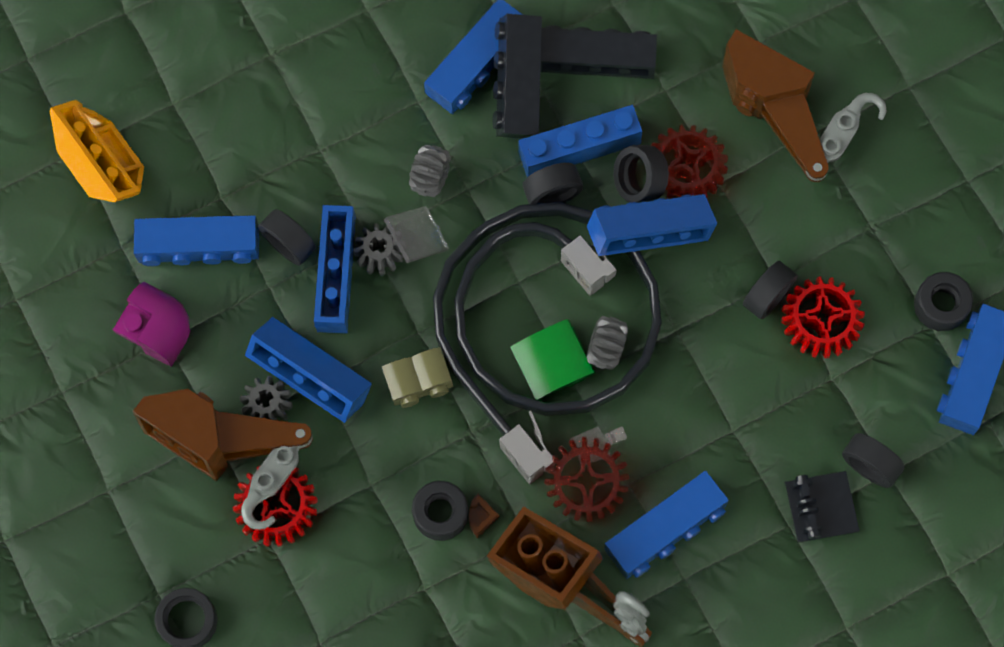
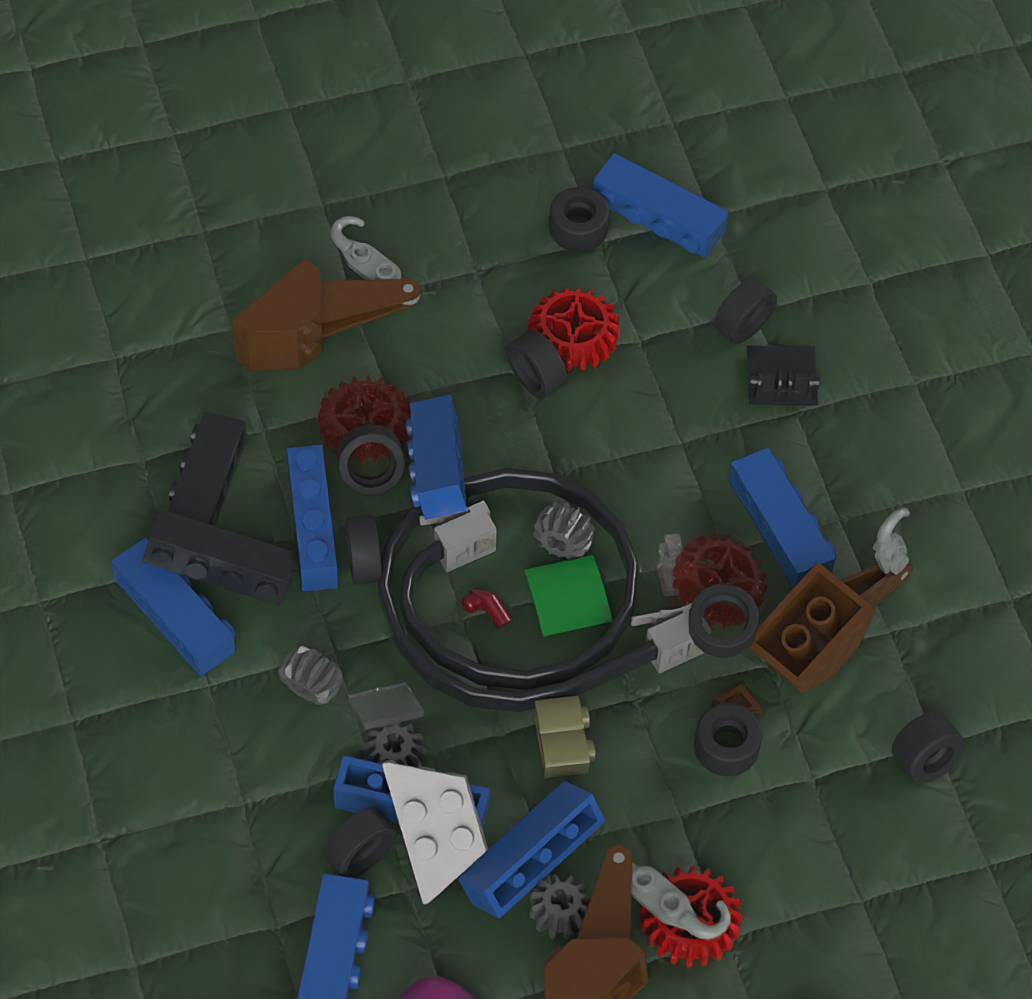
camera: 85 degrees left, 15 degrees down
none -> light grey wing [382,760,488,905]
none -> dark red arm [461,589,513,629]
none -> black tyre [688,584,759,658]

